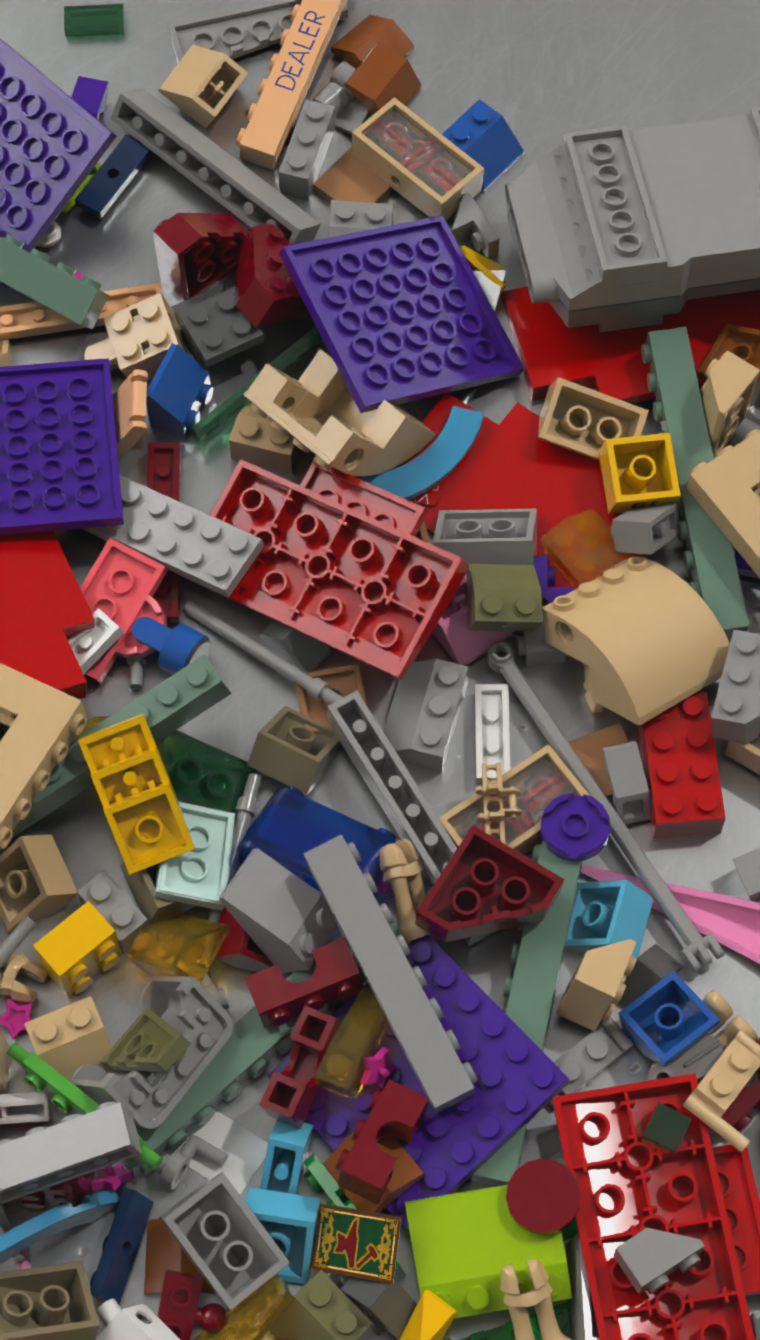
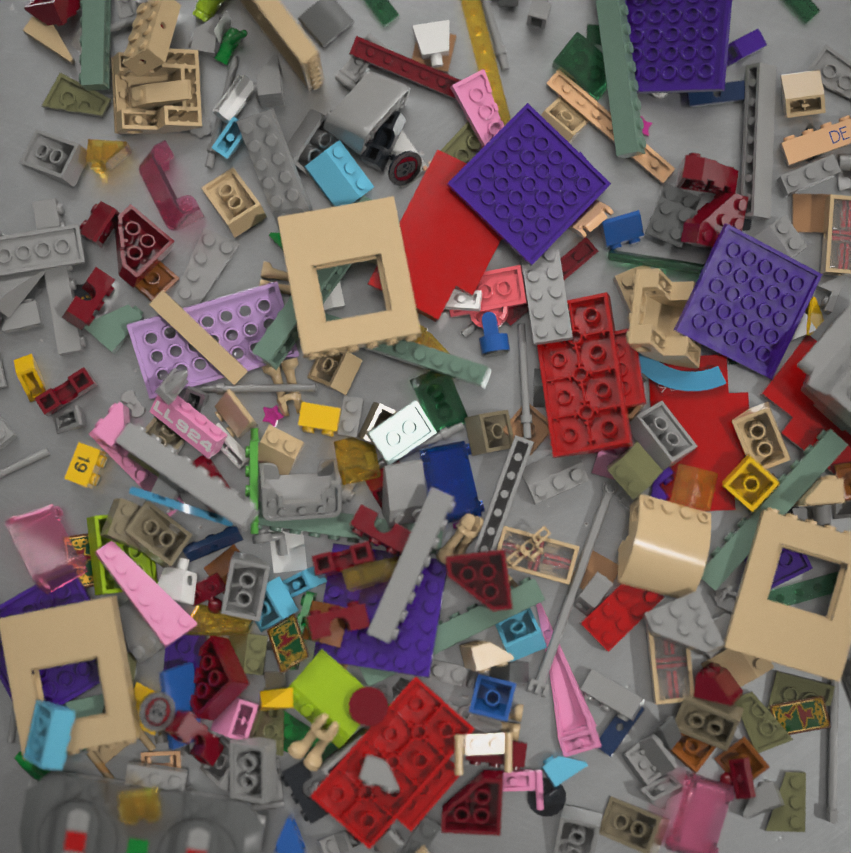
camera: 50 degrees right, 20 degrees up
yellow slope [78,713,195,875] -> none
tan brick [85,293,188,380] -> none
olive wing [100,1007,191,1072] -> none
dark pink piece [360,1047,397,1089] -> none
white plate [474,684,511,783] -> none
dark purple tile [540,793,610,861] -> none
light grey slope [611,502,679,555] -> none
clear green tile [642,1102,692,1155] -> none

